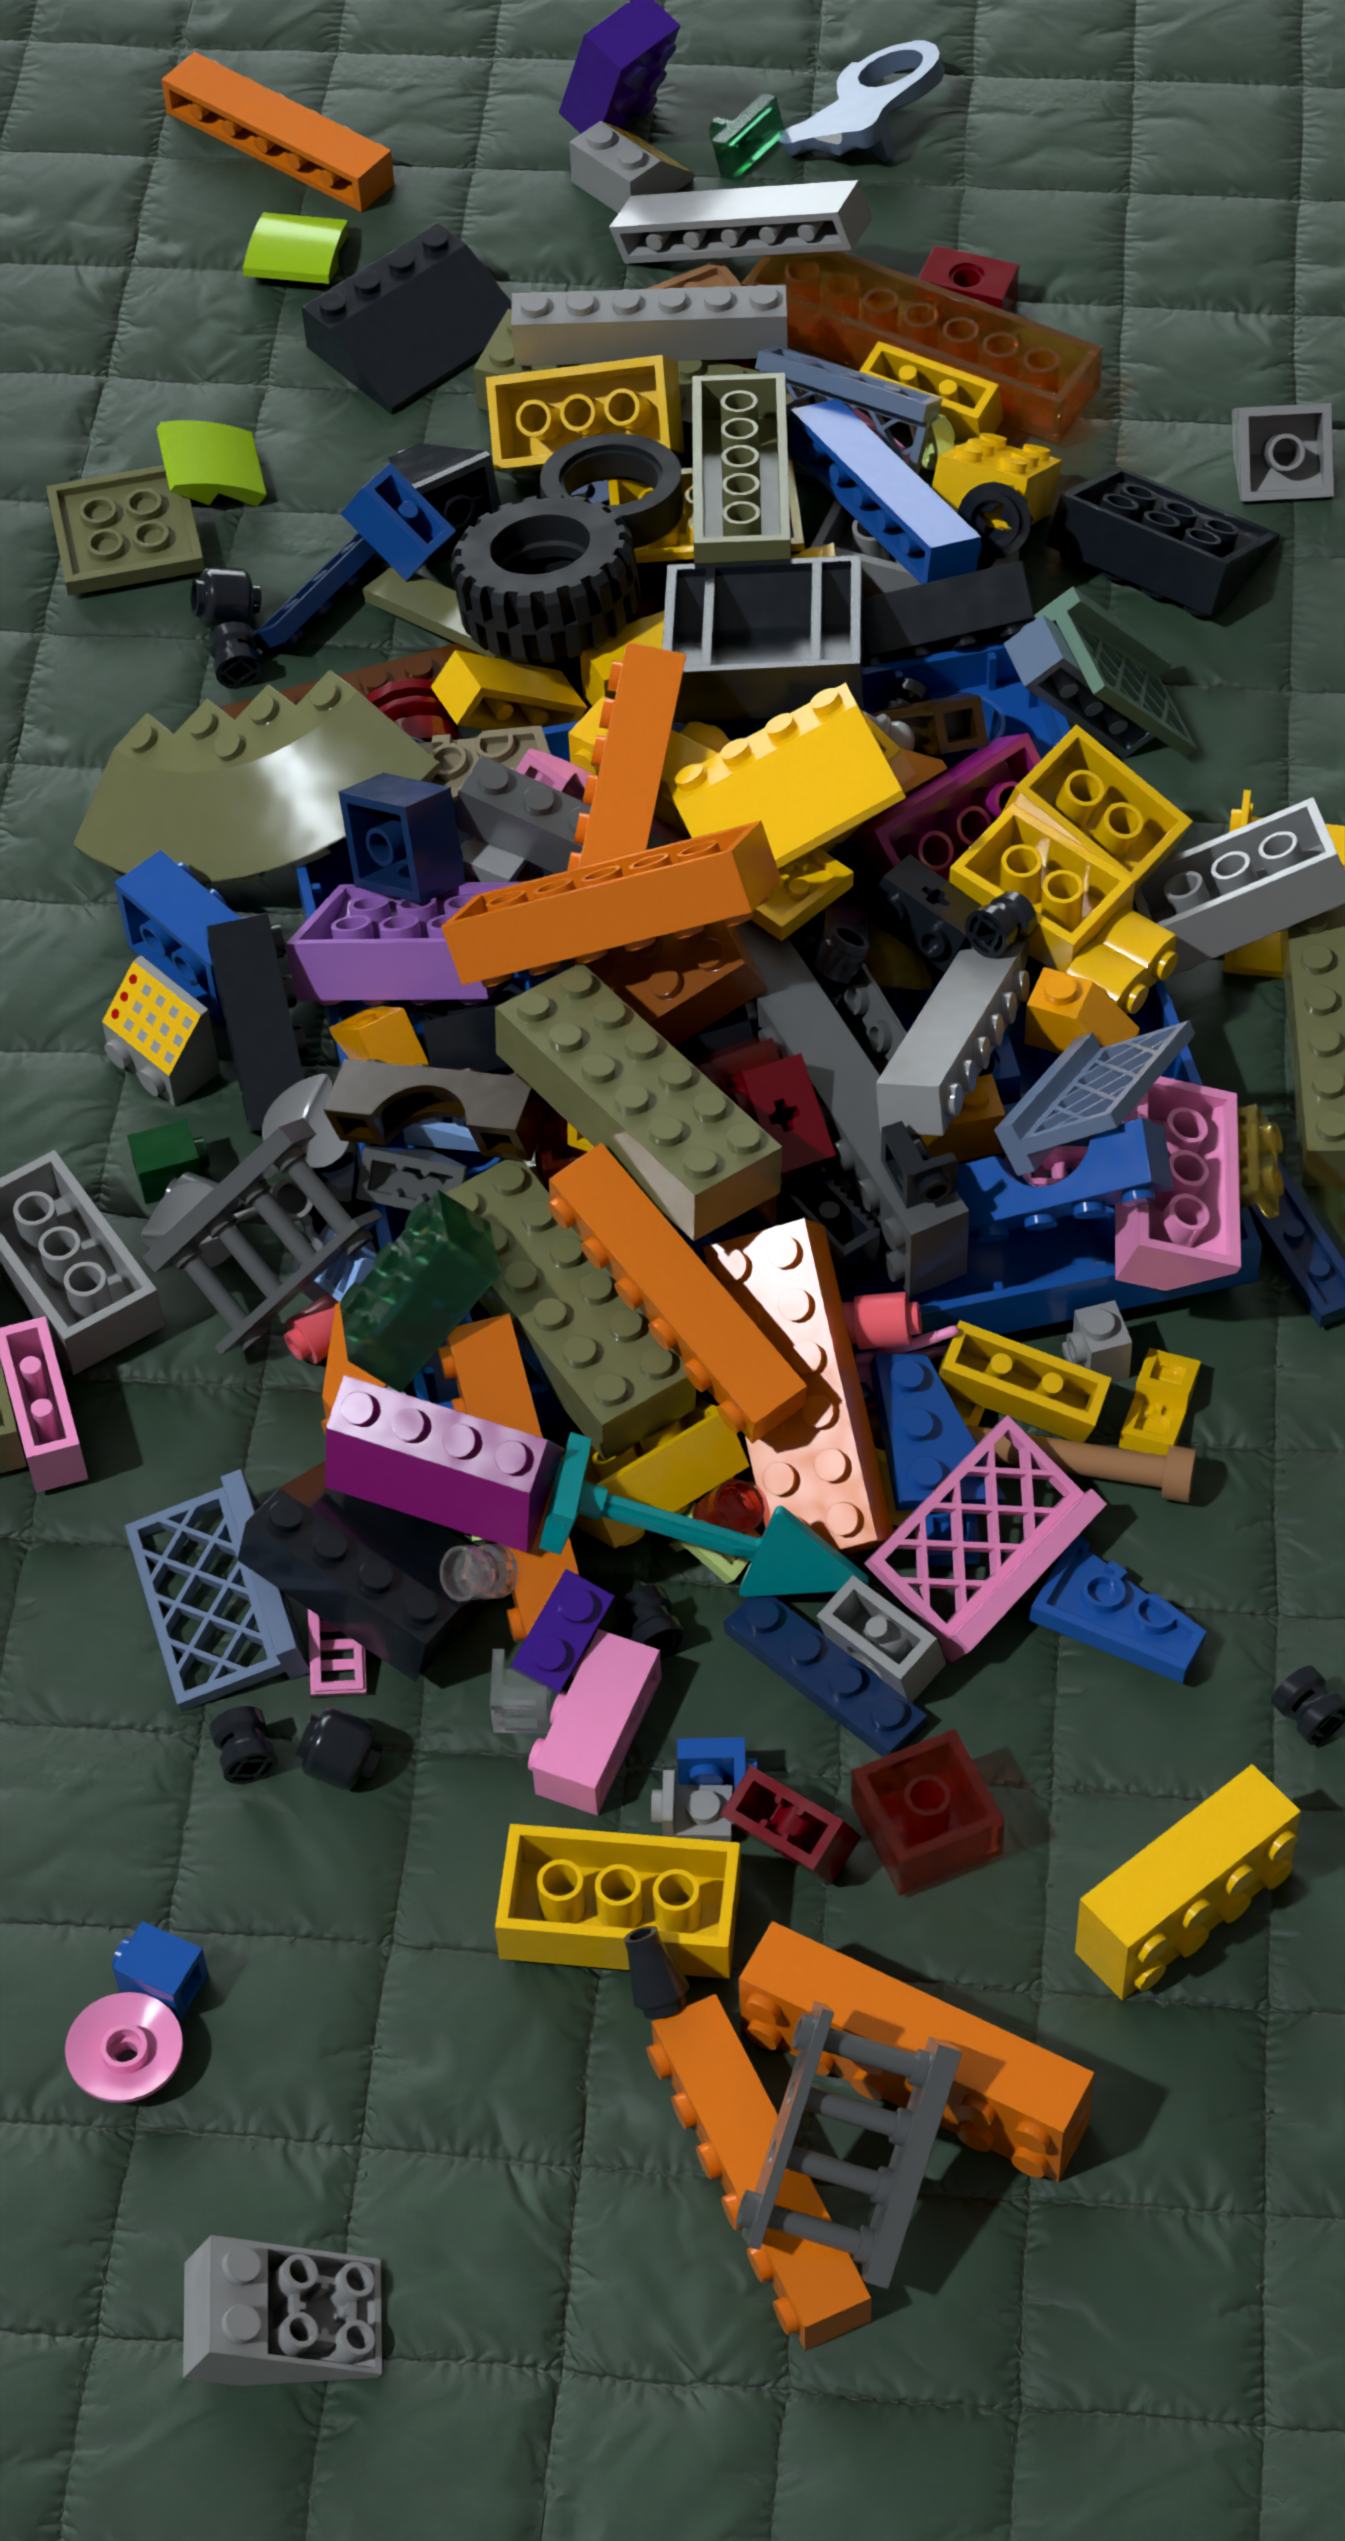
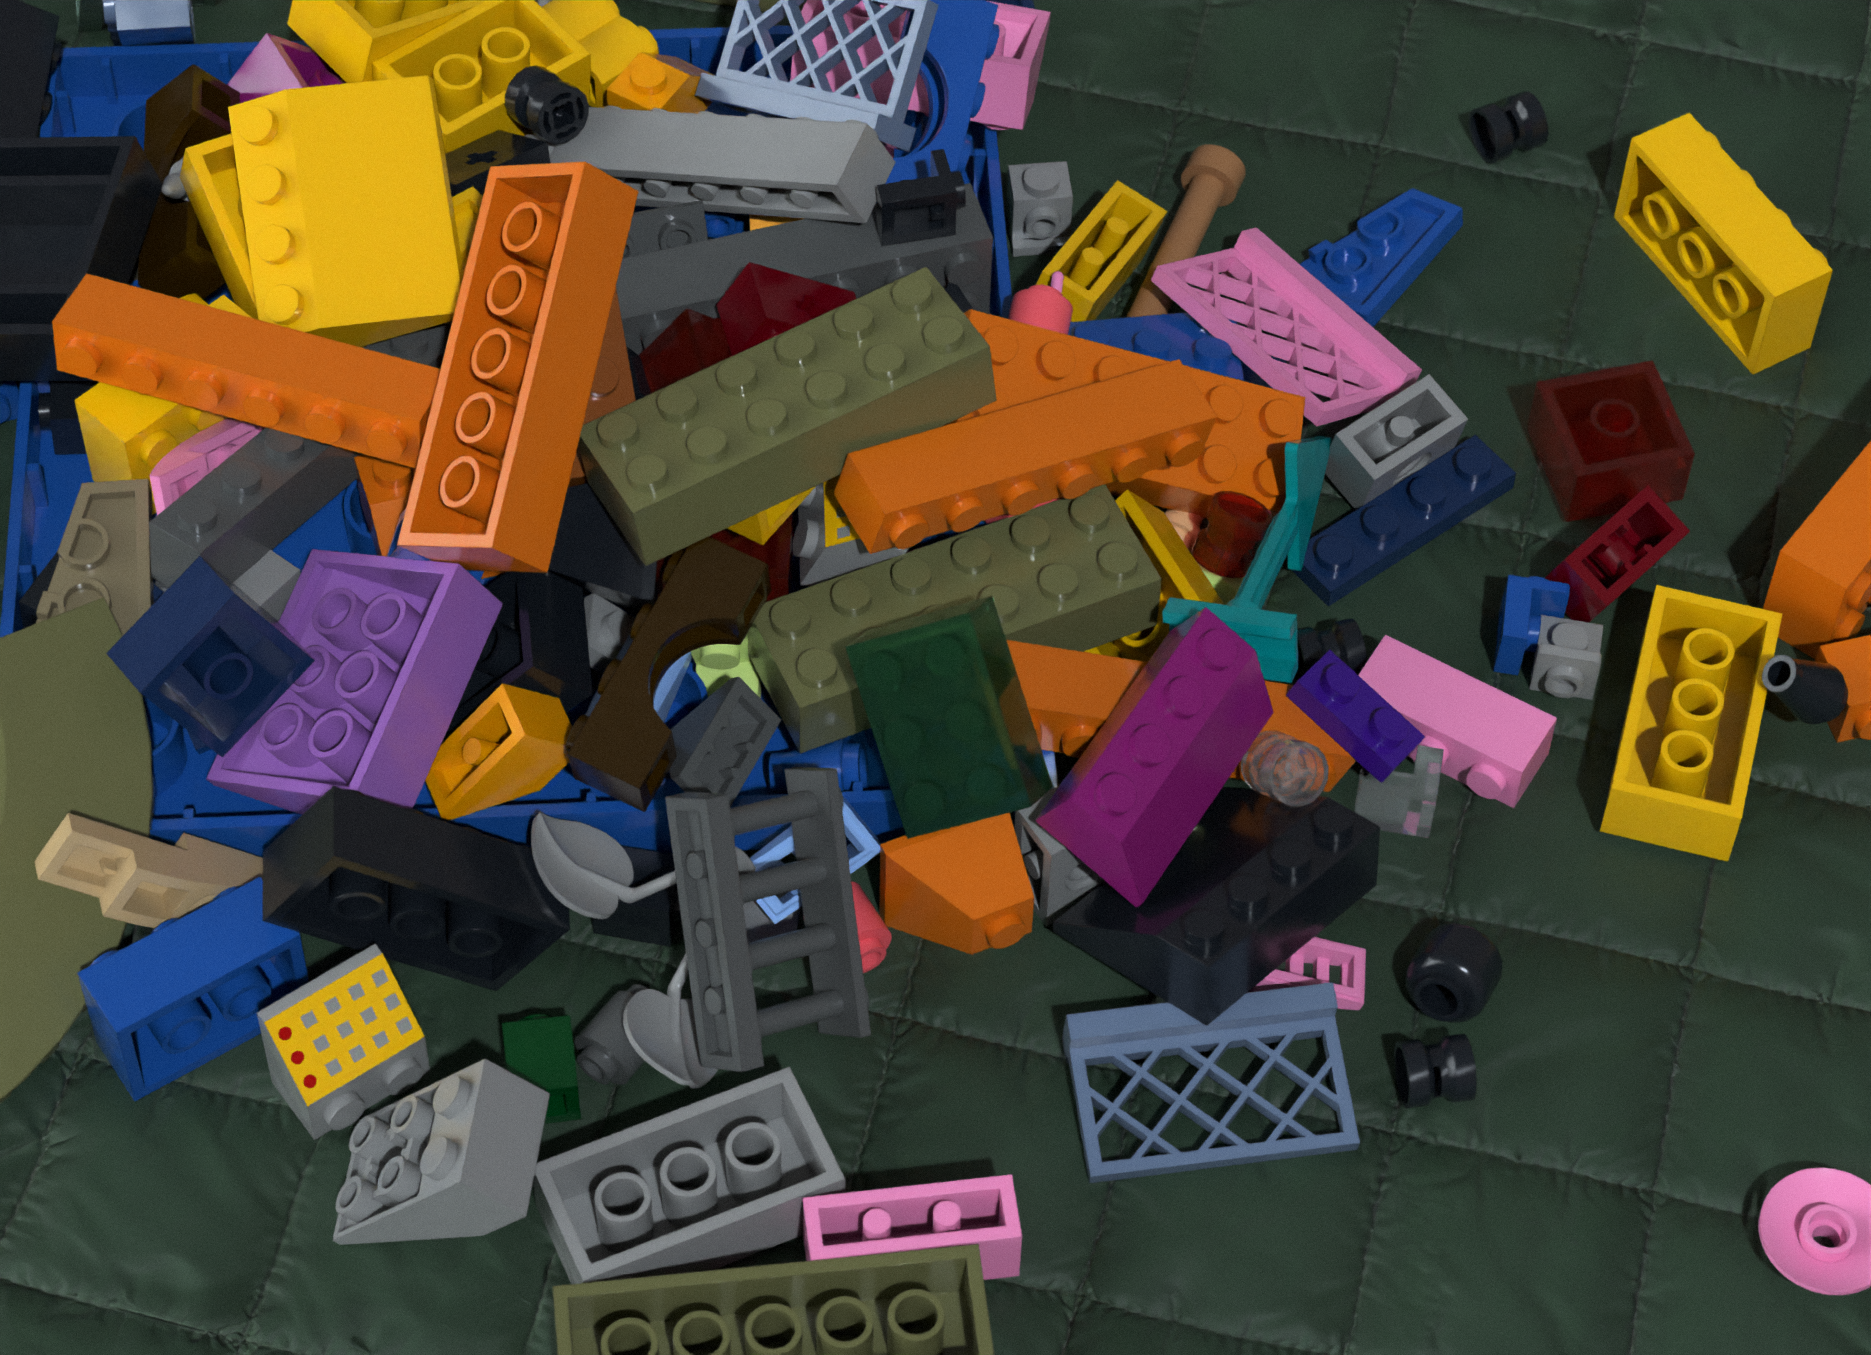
camera: 85 degrees left, 0 degrees up
blue brick [112,1921,209,2022] -> none
yellow slope [1119,1348,1201,1456] -> none
none -> tan slope [34,813,263,928]
none -> light grey slope [332,1059,550,1245]

